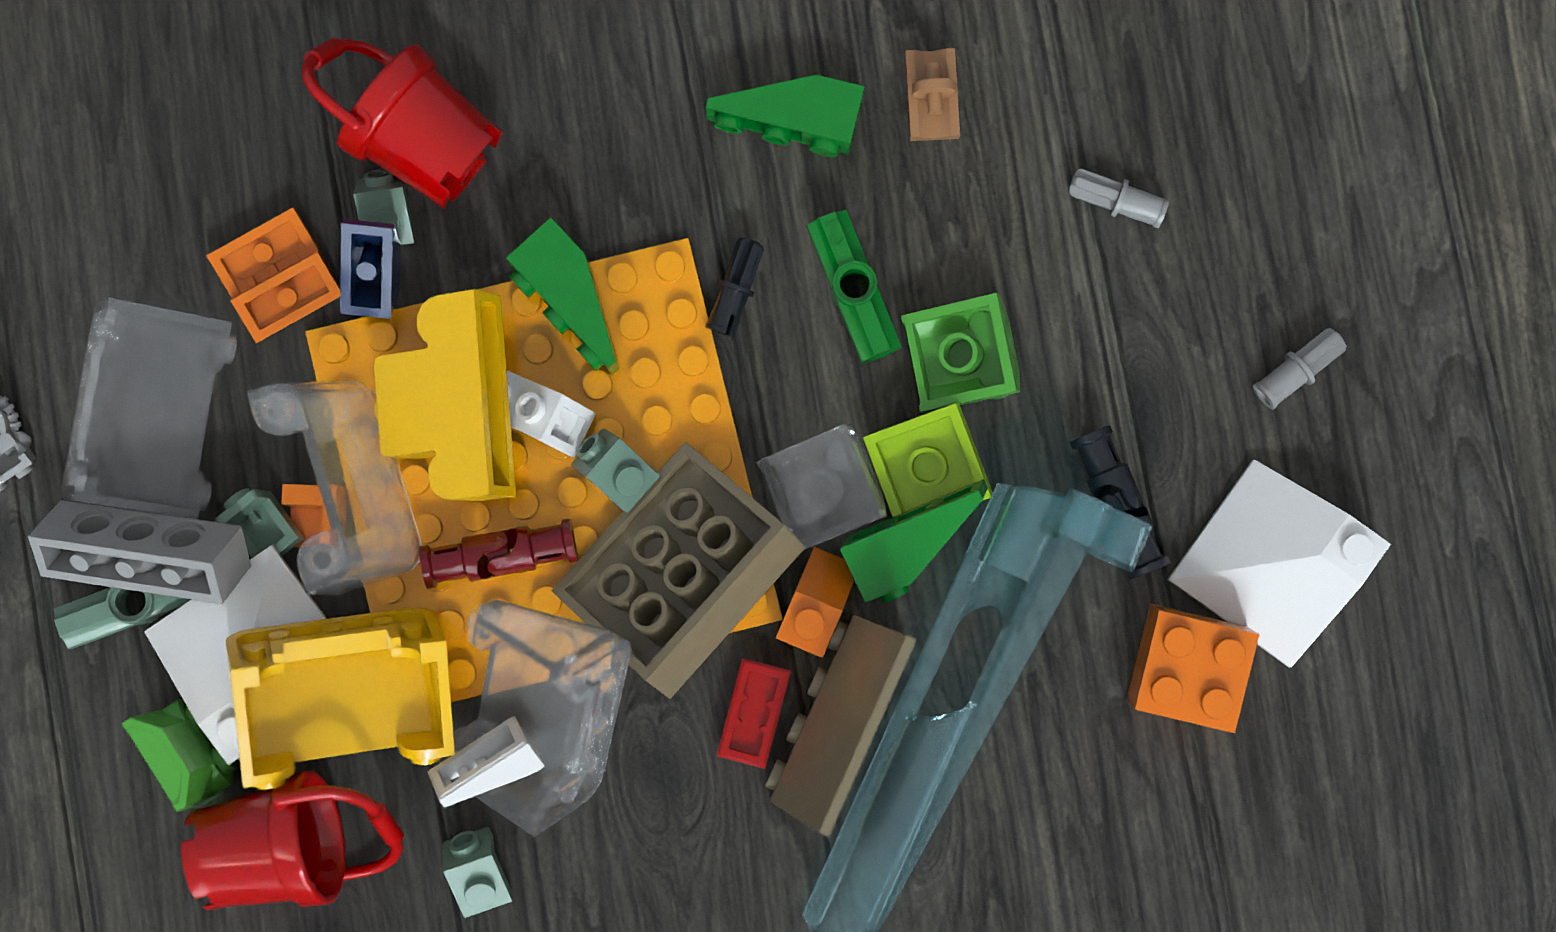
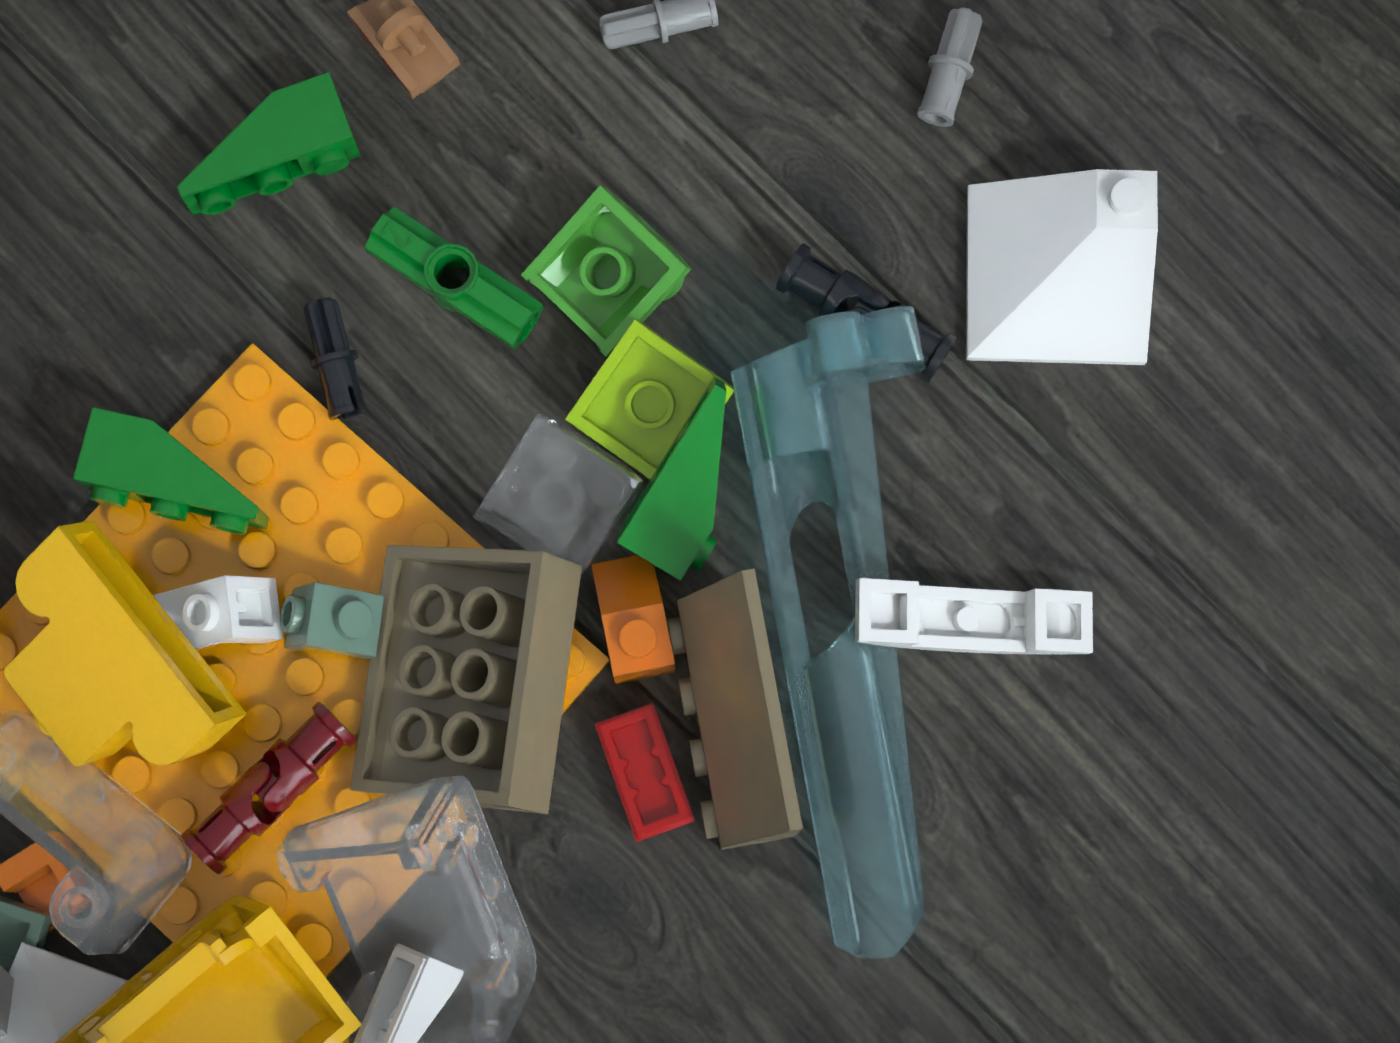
camera: 35 degrees left, 5 degrees down
orange brick [1126,603,1260,733] -> none
none -> white slope [855,578,1093,654]

